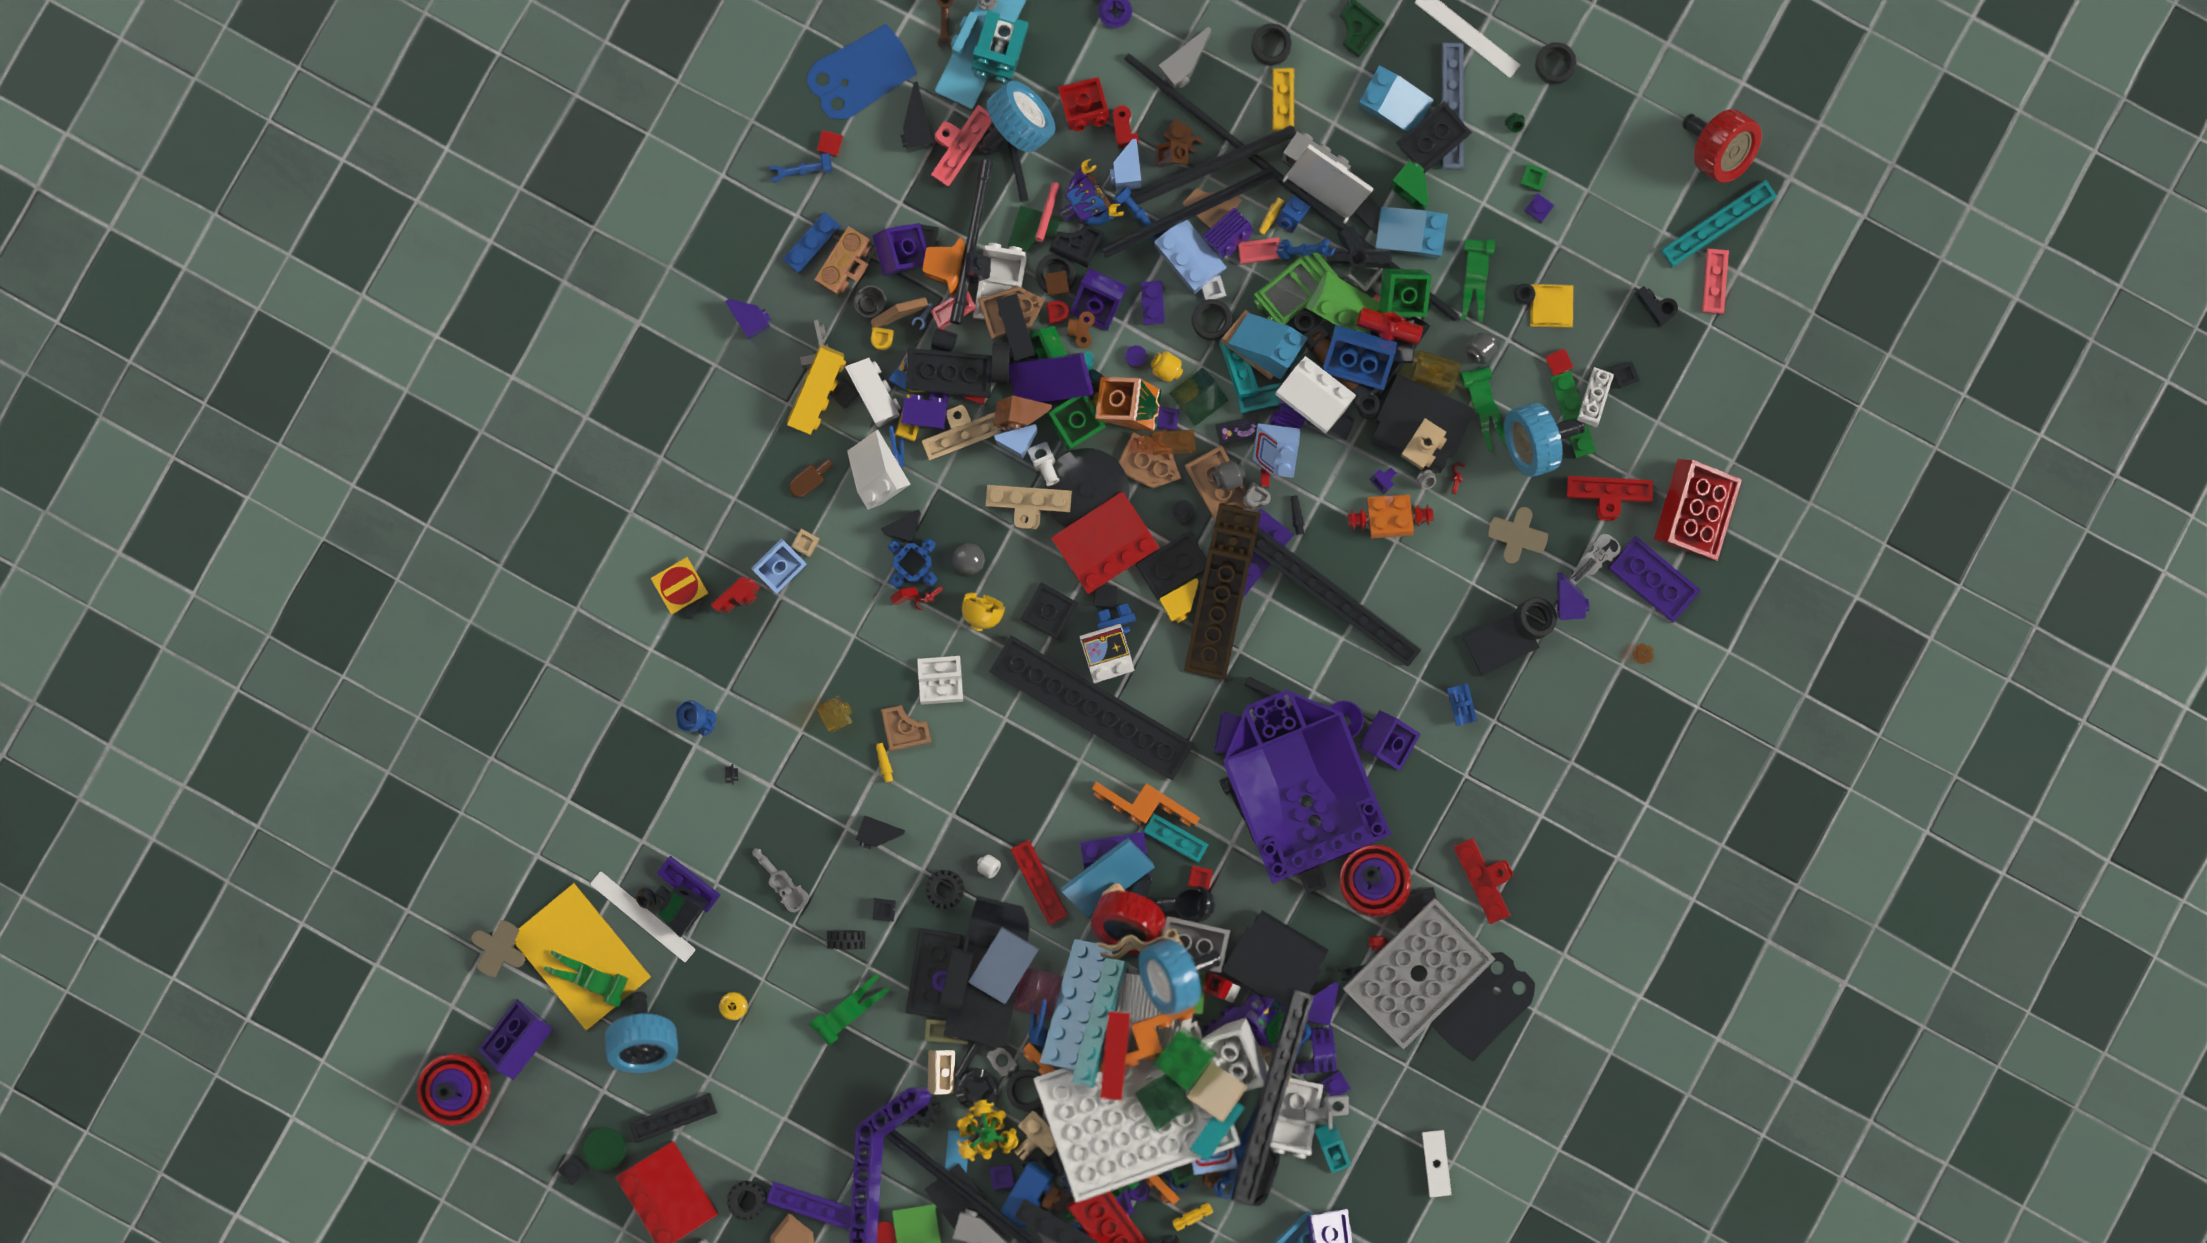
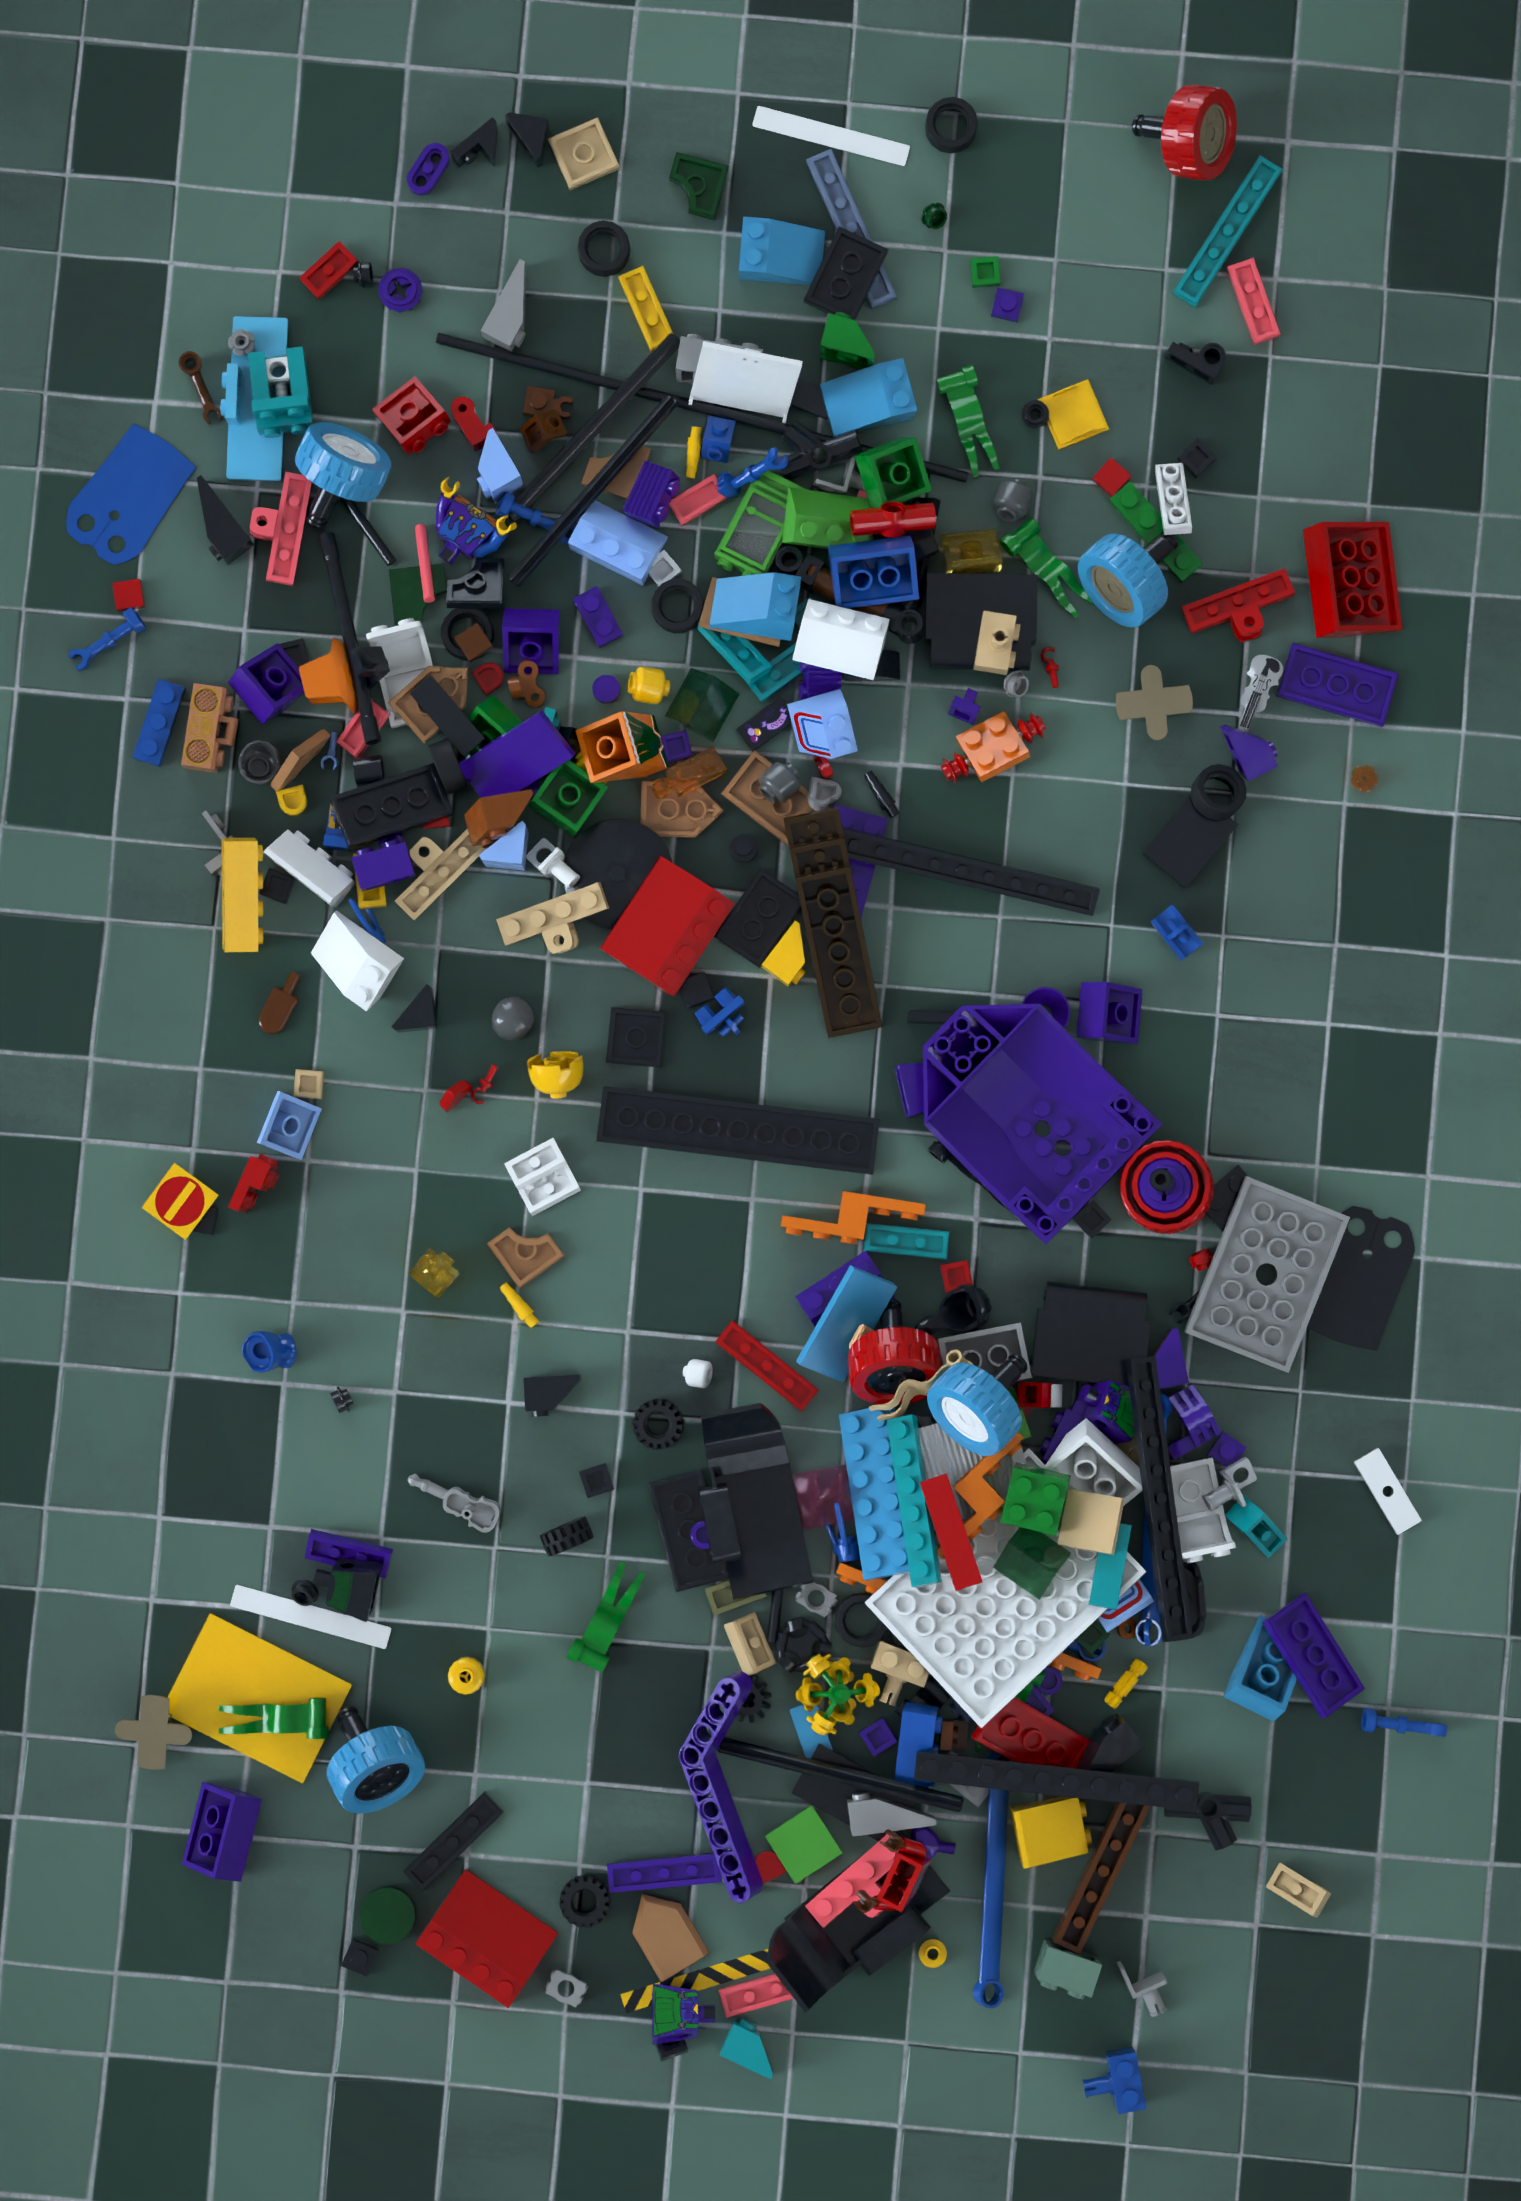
camera: 25 degrees left, 0 degrees up
red wheel [416,1053,491,1126] -> none
dark purple slope [725,299,771,340] -> none
blue piece [888,538,937,588] -> none
sand blue tile [968,927,1039,1004] -> none
slope [1080,624,1135,683] -> none
red plate [1453,837,1513,925] -> none

